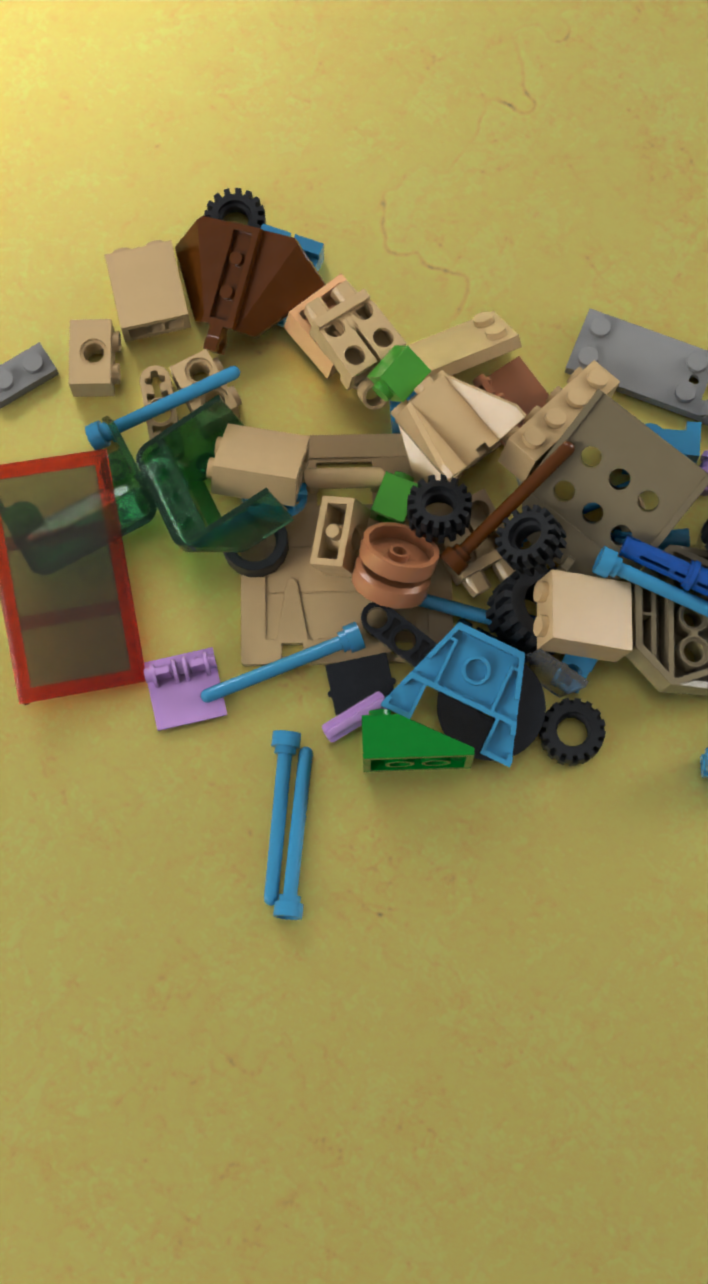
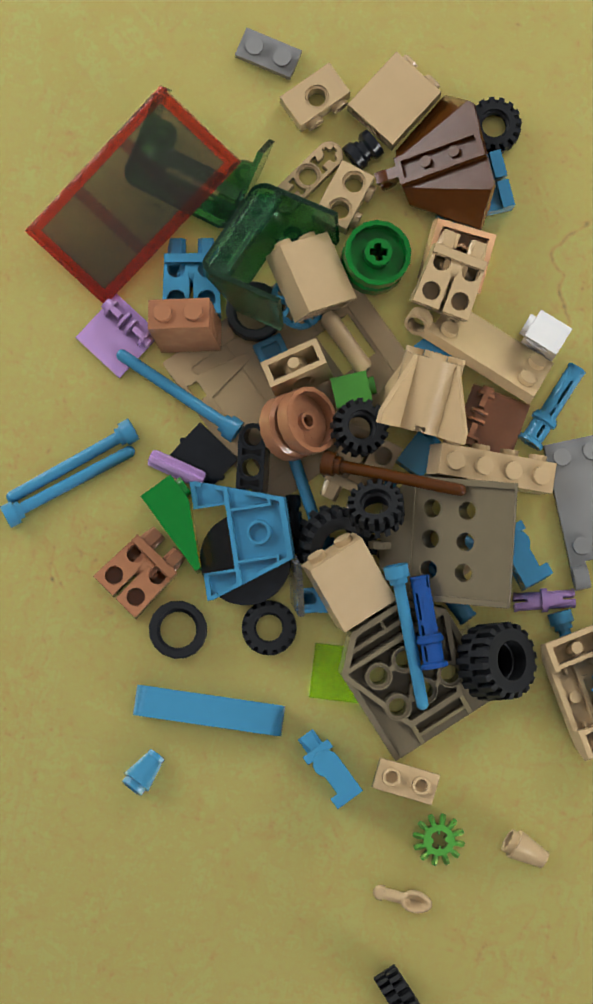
camera: 55 degrees right, 10 degrees up
dark azure piece [85,366,240,451] -> none
bright green brick [367,345,431,402] -> none
none -> nougat hips [93,527,185,619]
none -> dark azure cone [122,749,164,796]
none -> dark azure beam [133,684,285,736]
none -> nougat brick [148,298,222,353]
none -> black tyre [149,601,207,659]
none -> dark azure hips [163,238,222,319]
none -> dark azure tile [252,333,288,362]
none -> clear neon green piece [309,643,358,703]
none -> green wheel [340,220,411,295]
none -> black wheel [342,130,384,170]
none -> dark azure brick [395,432,441,475]
none -> dark azure pin [518,363,586,451]
none -> white brick [519,310,572,362]

